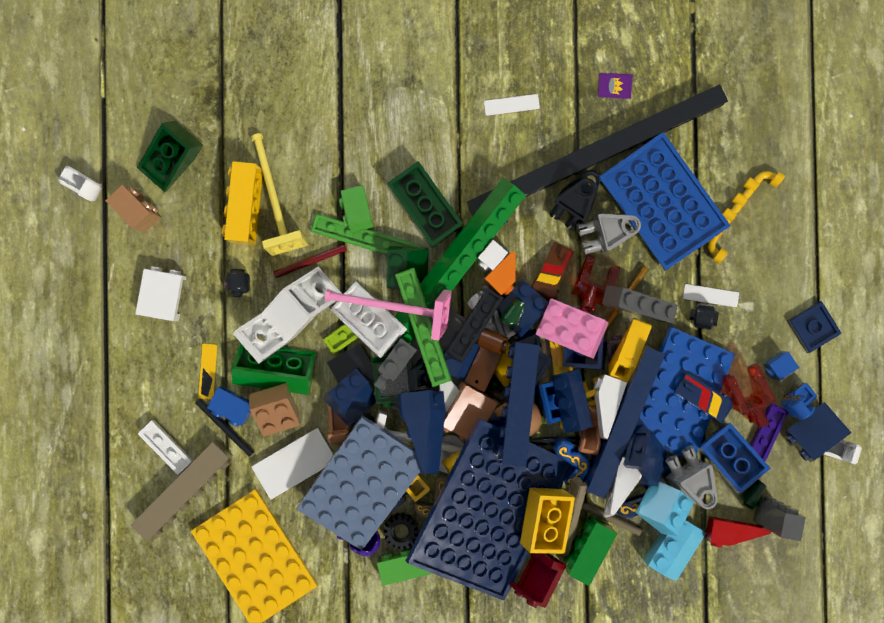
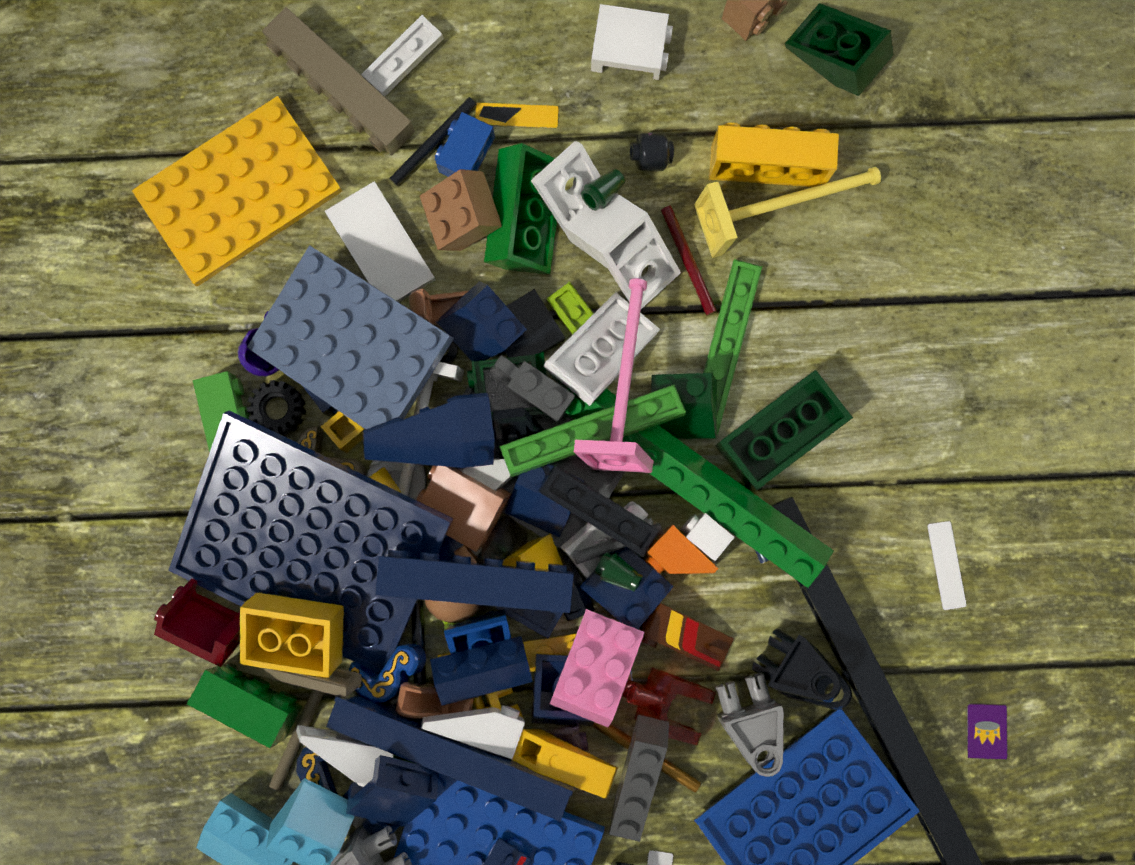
camera: 90 degrees right, 5 degrees down
bright green brick [339,185,374,233] -> none
reddish brown door [464,328,510,392] -> none
none -> dark green cone [581,169,625,211]

